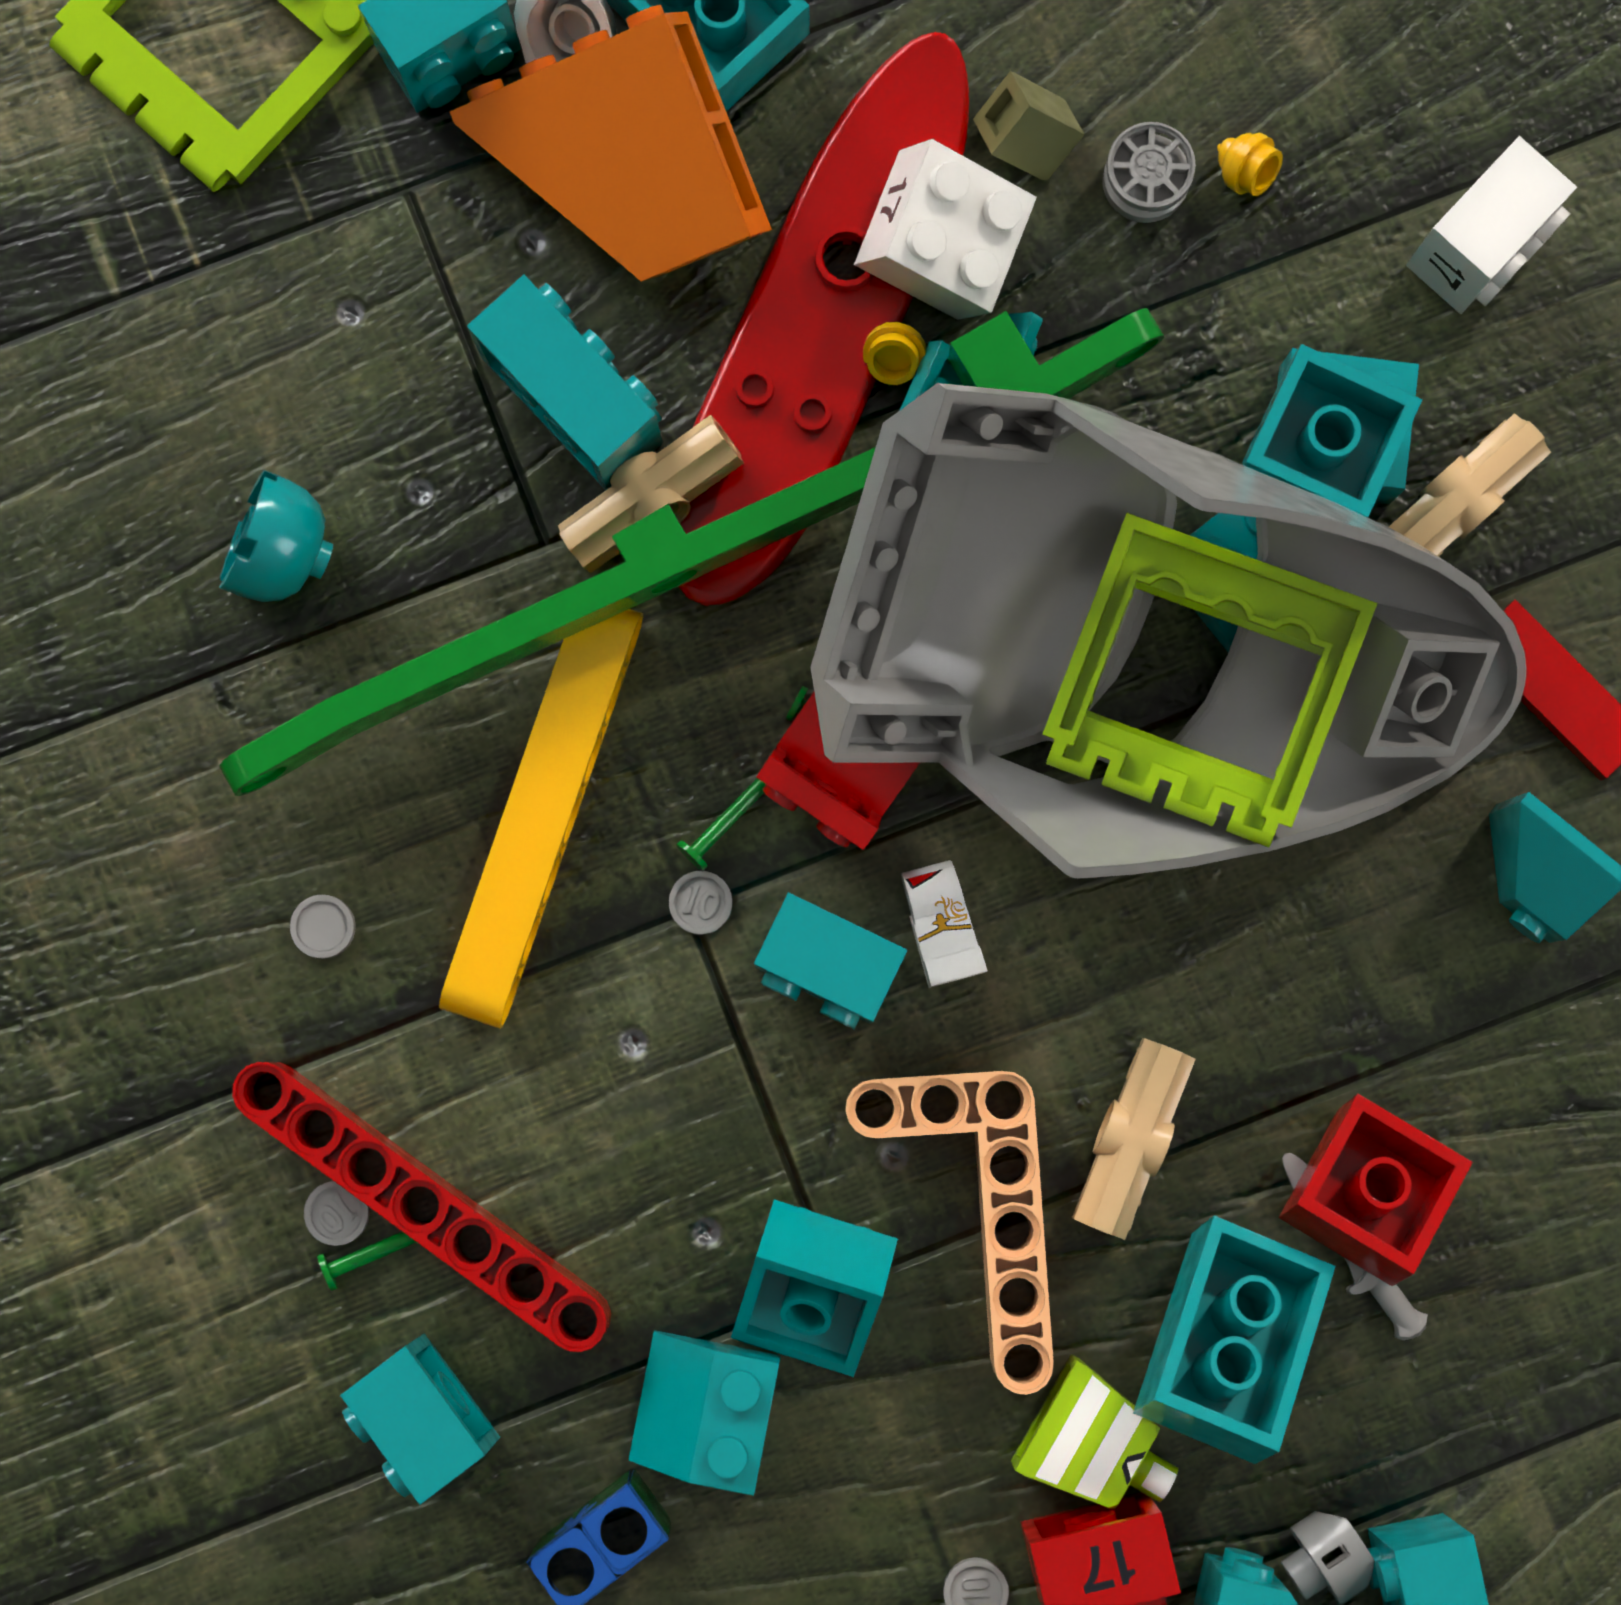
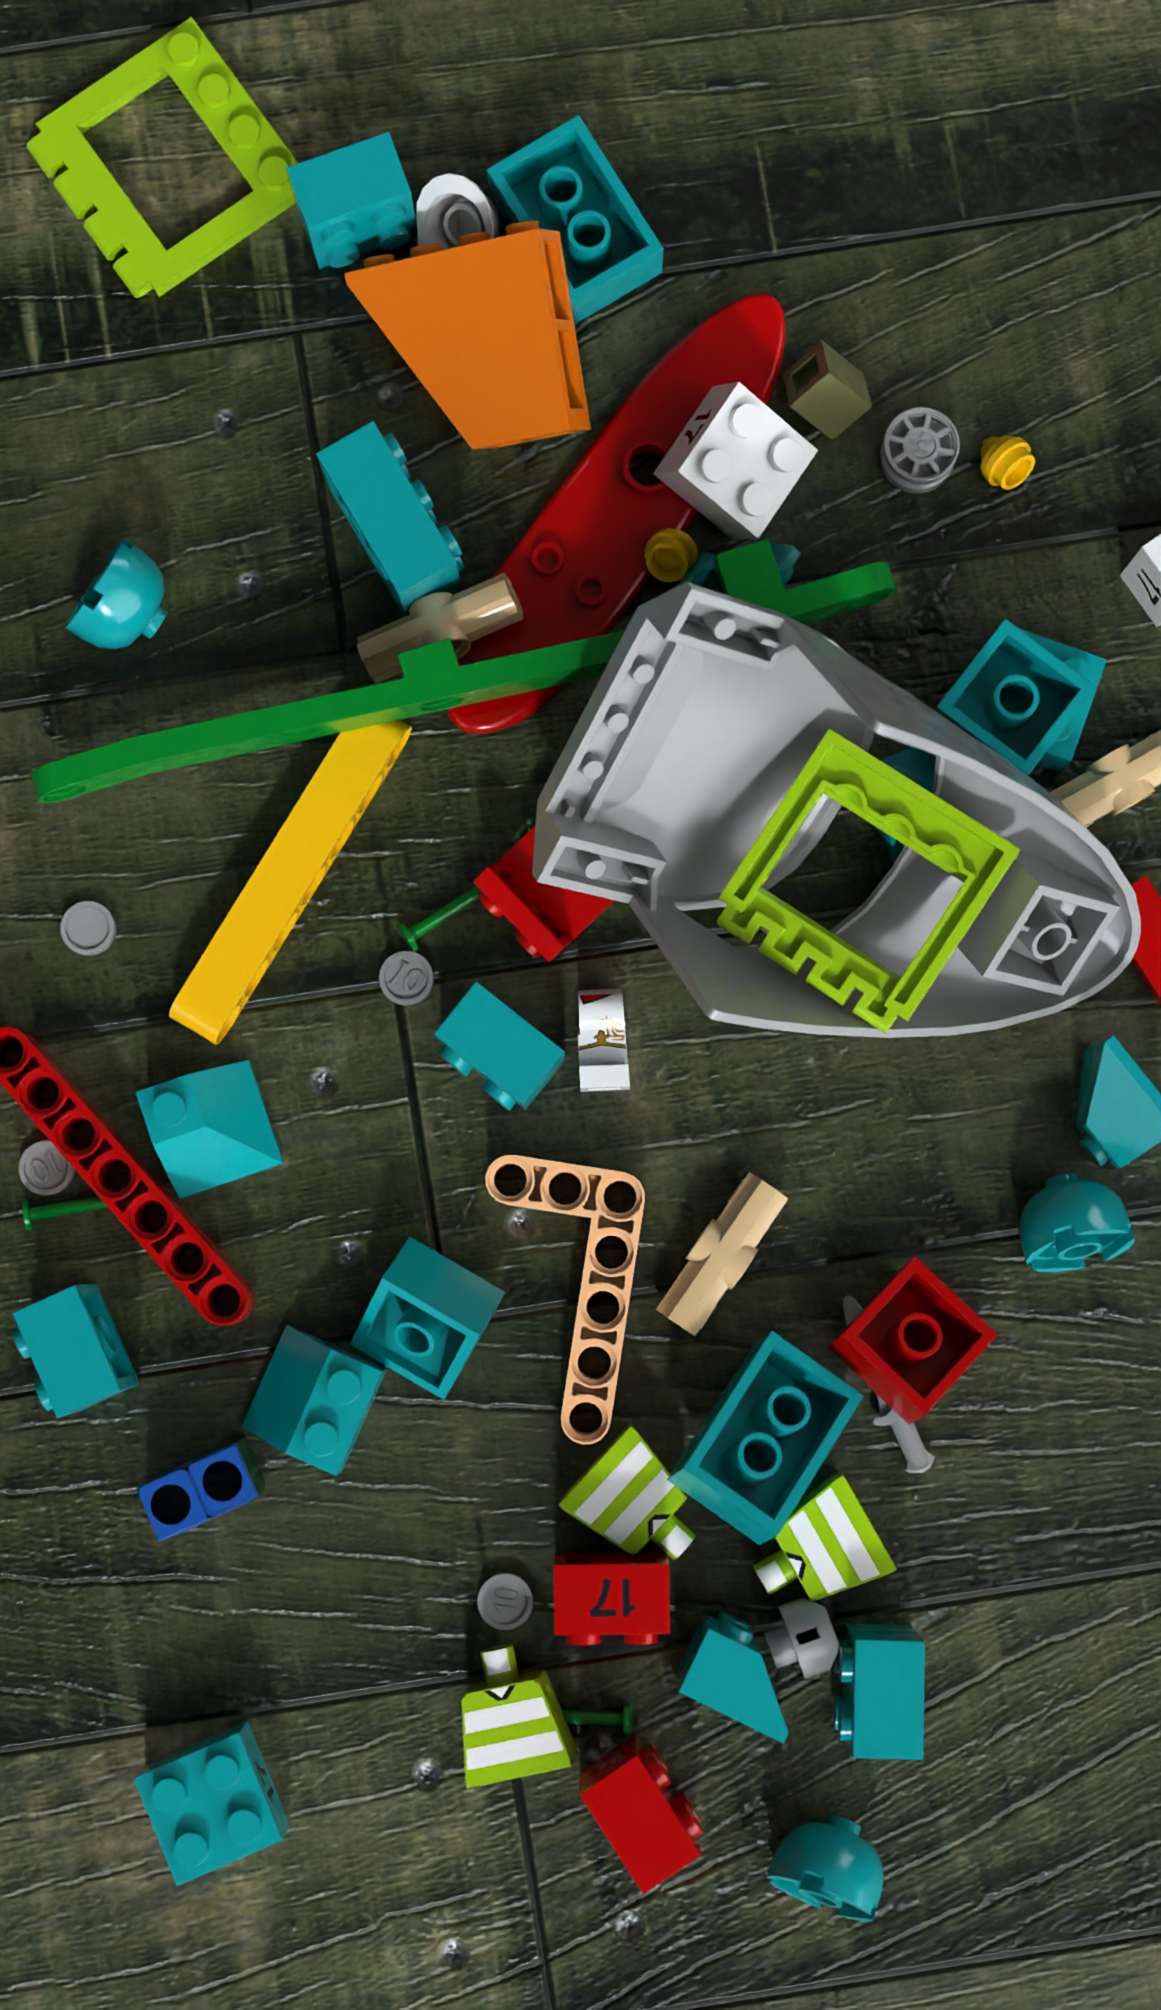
camera: 15 degrees right, 0 degrees up
none -> teal slope [135,1060,284,1199]
none -> torso [753,1470,897,1601]
none -> teal cylinder [1019,1173,1135,1273]

